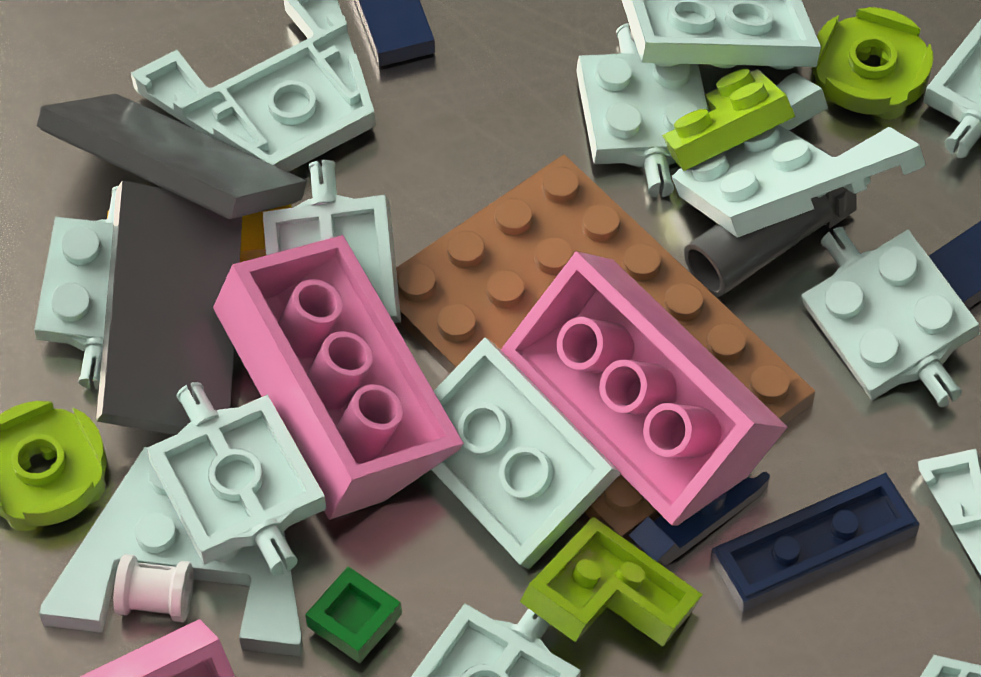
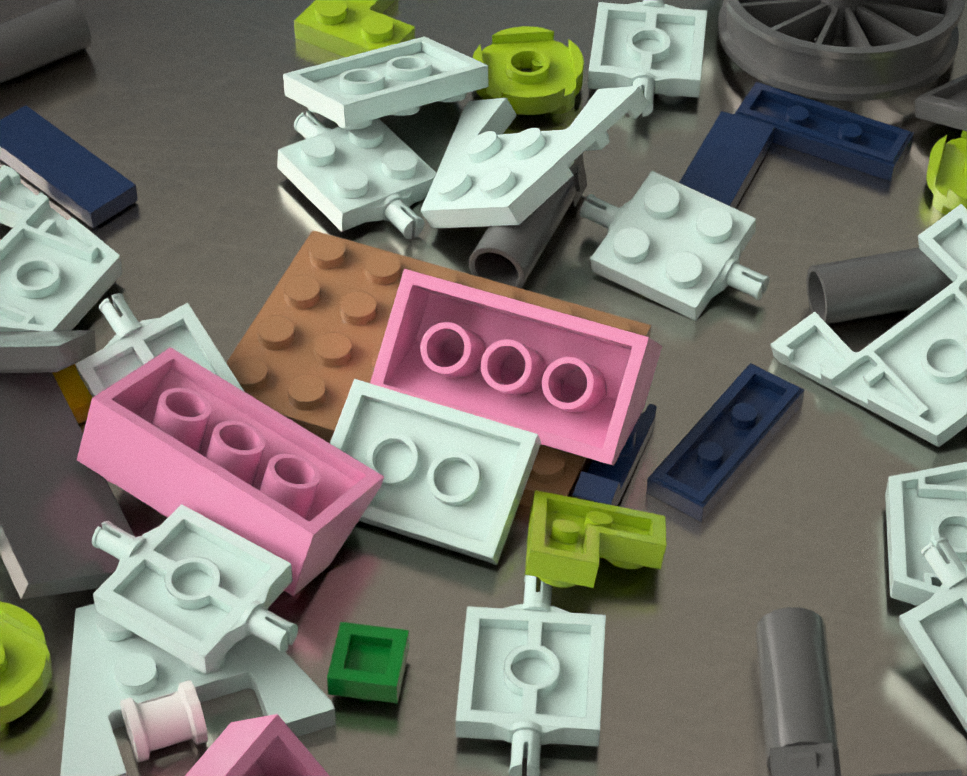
camera: 30 degrees left, 10 degrees down
lime plate [662,69,796,171] -> none

